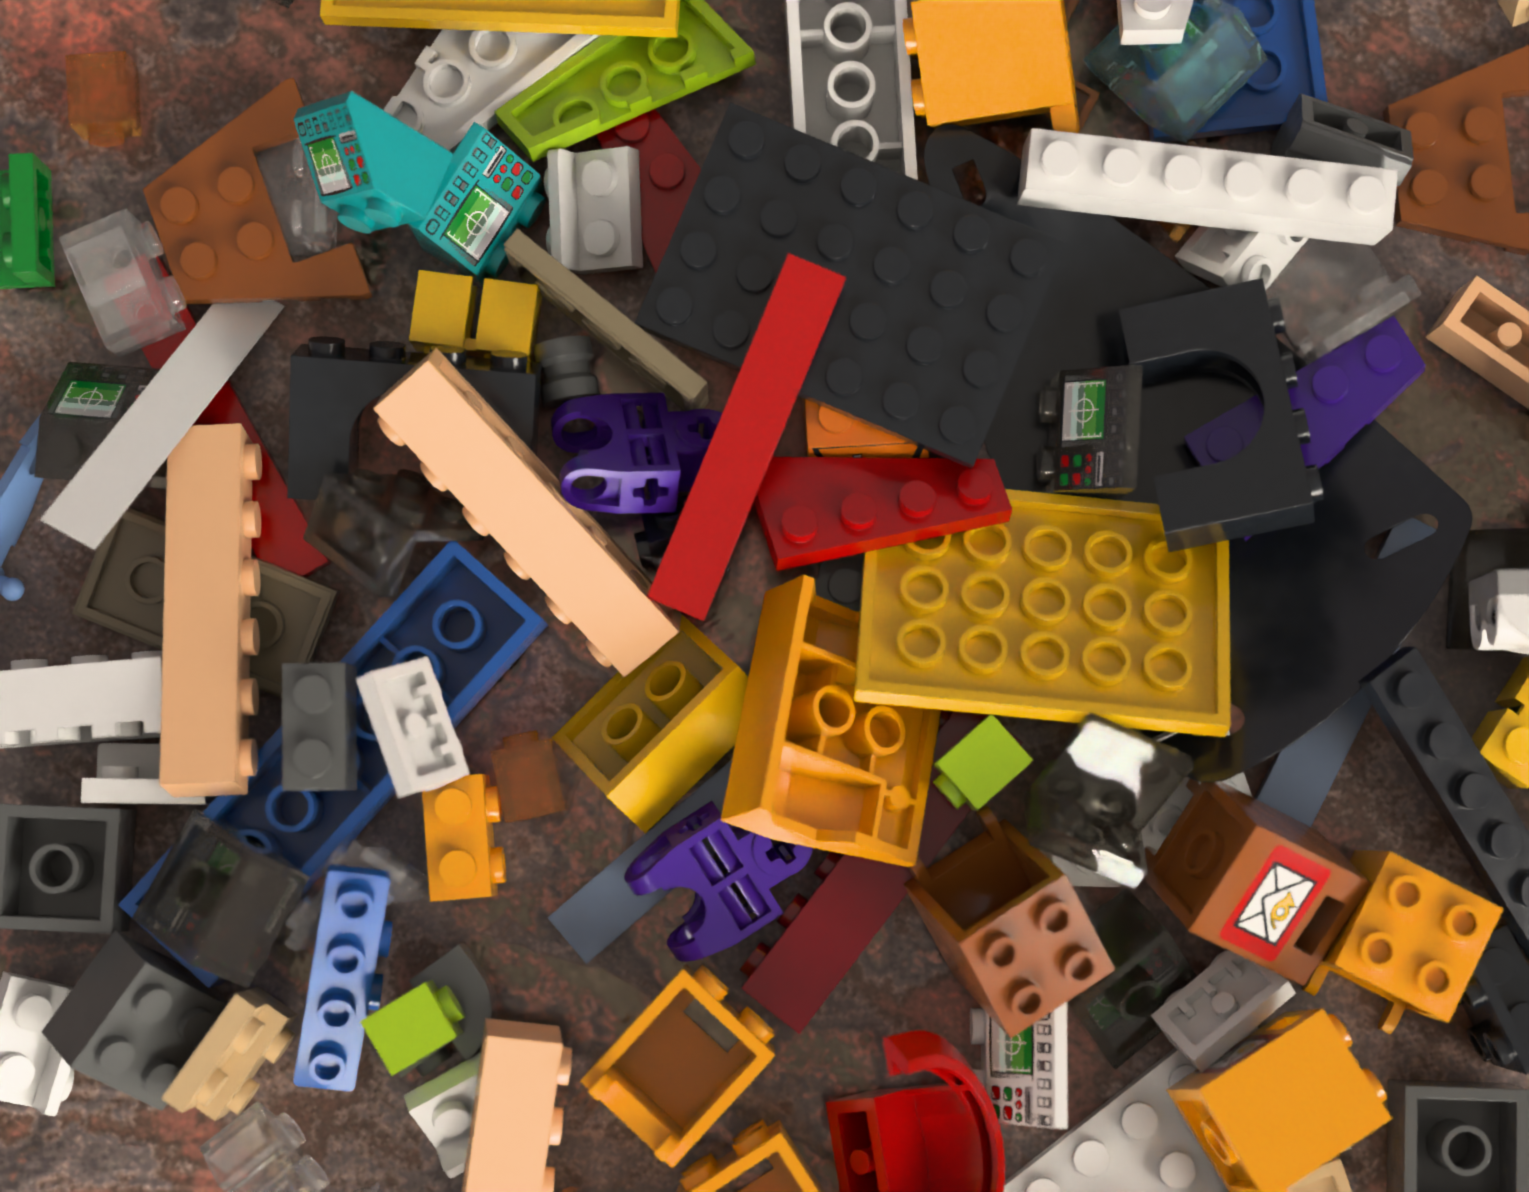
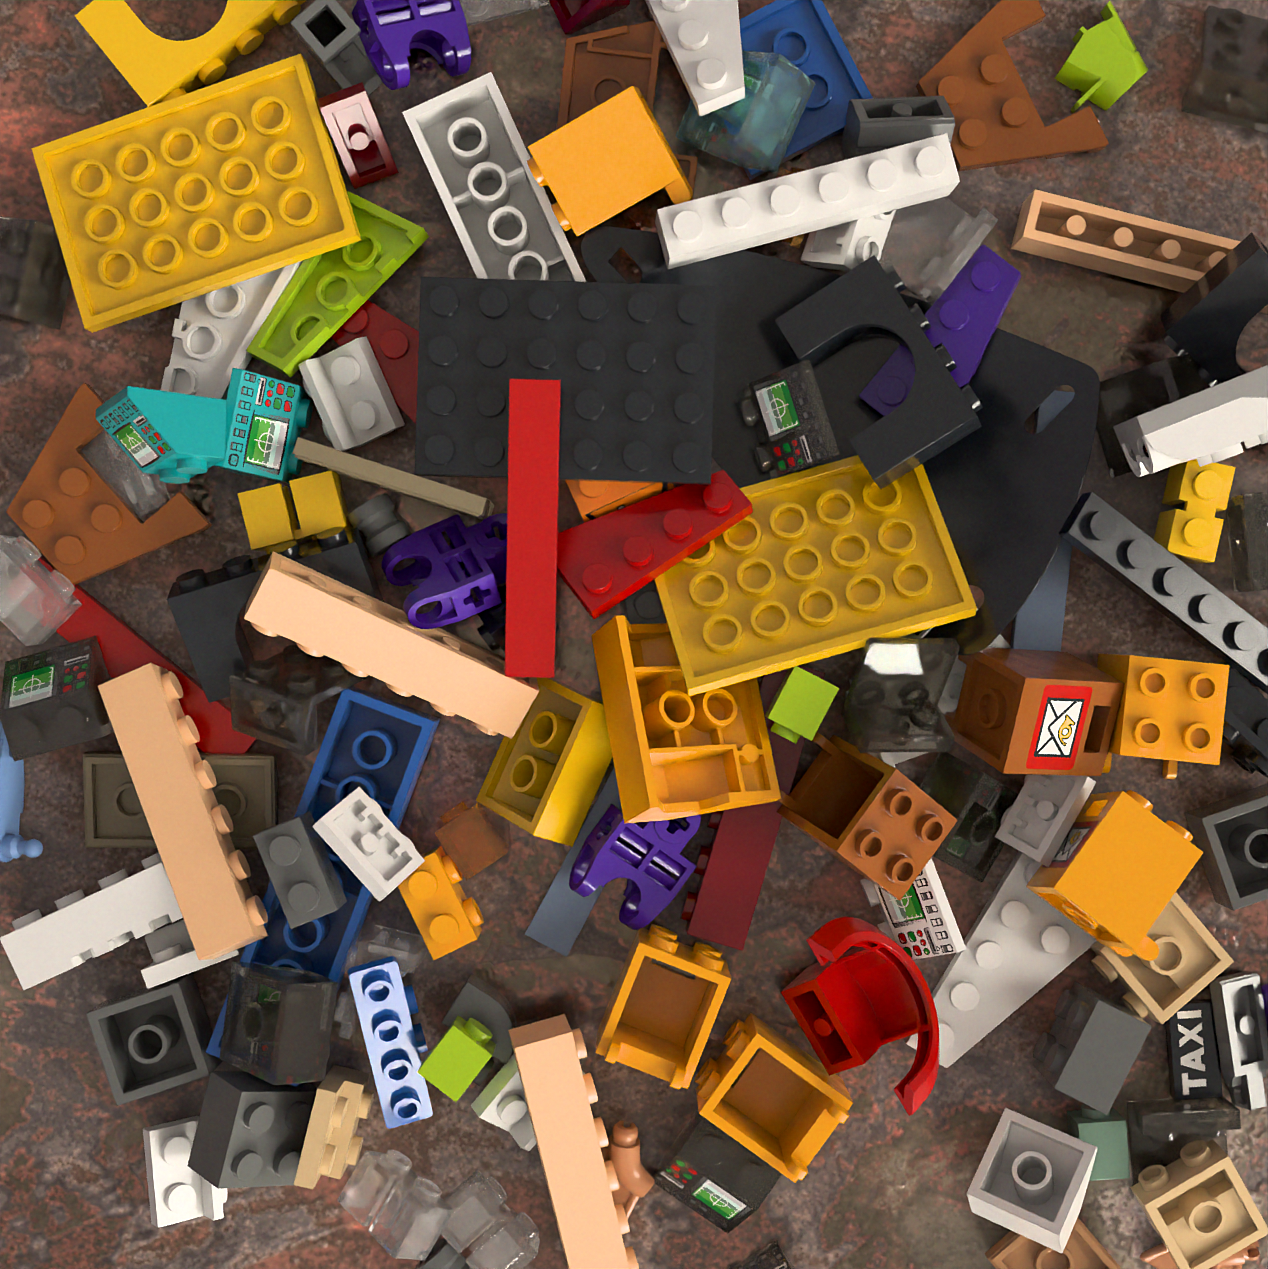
camera: 15 degrees left, 5 degrees up
white sticker [40,300,285,550] -> none

